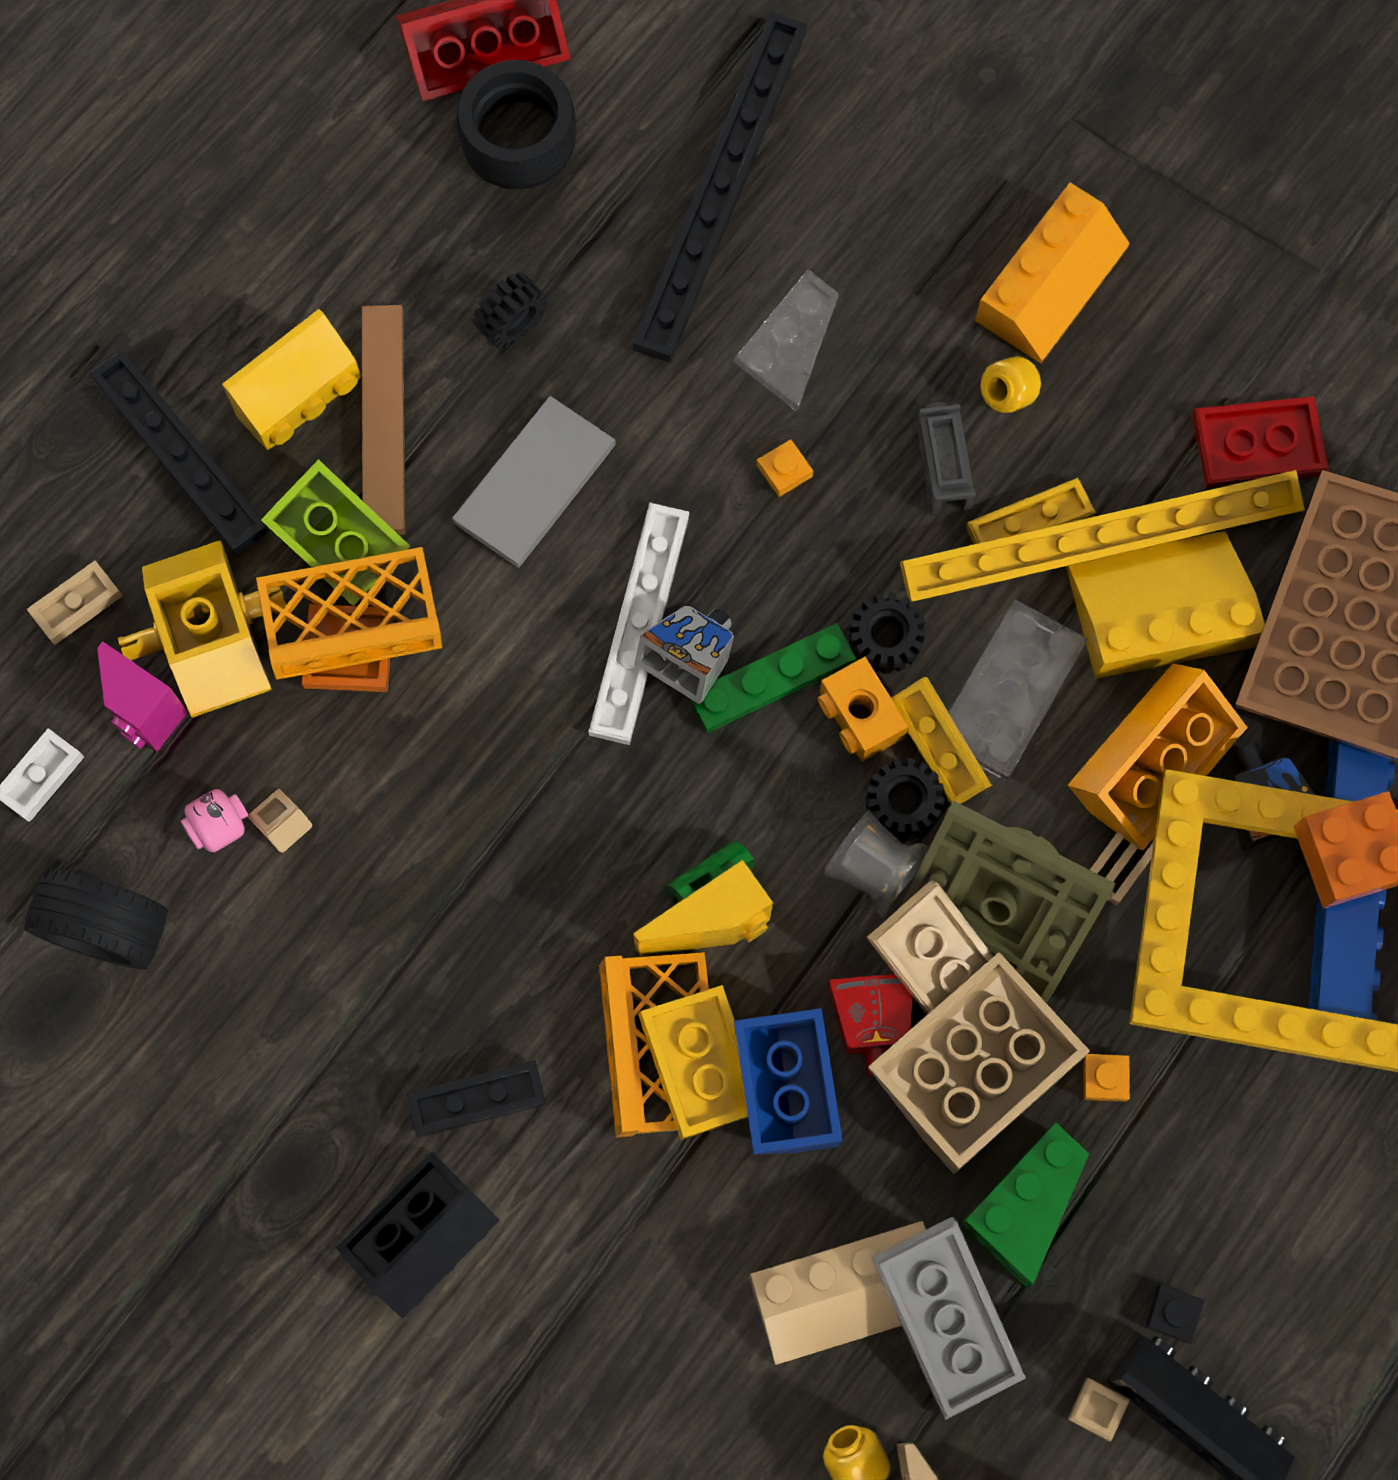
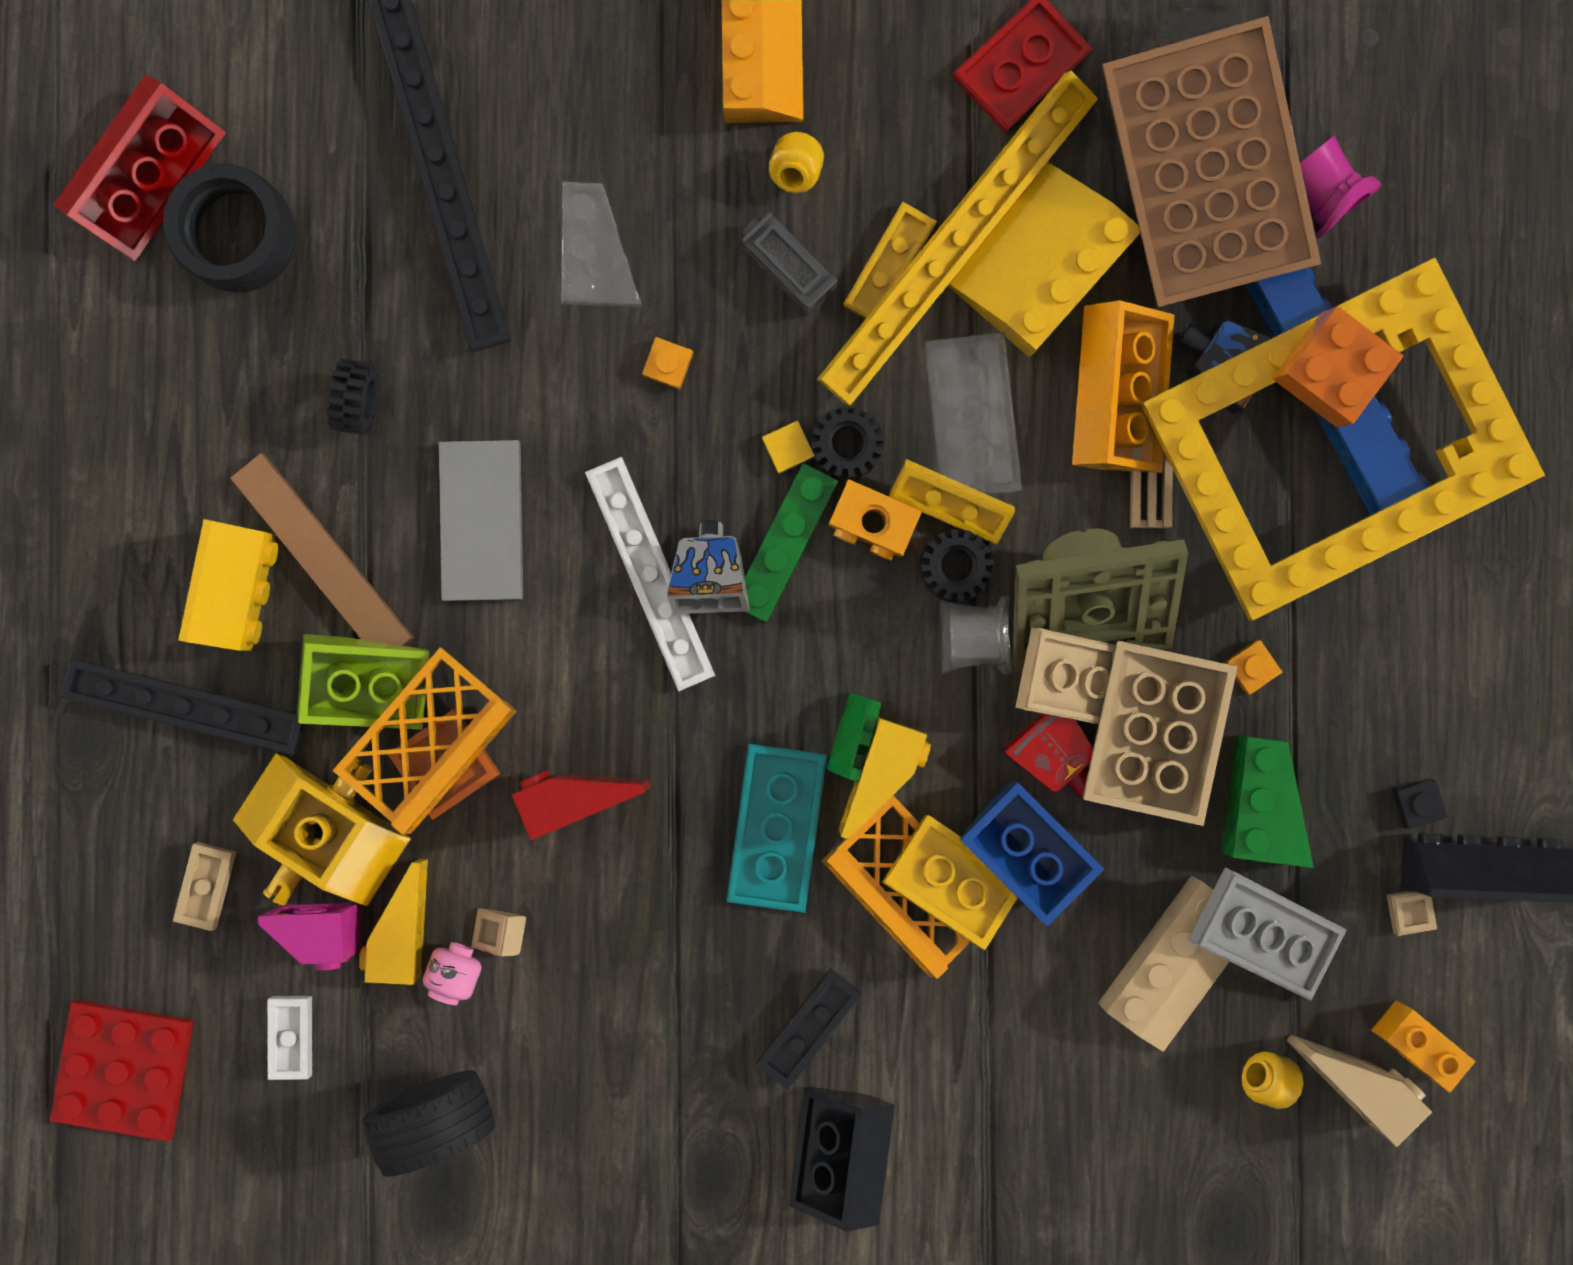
camera: 40 degrees left, 15 degrees up
none -> yellow slope [359,858,428,985]
none -> red slope [512,770,651,840]
none -> teal tile [726,743,827,913]
none -> yellow tile [762,421,814,474]

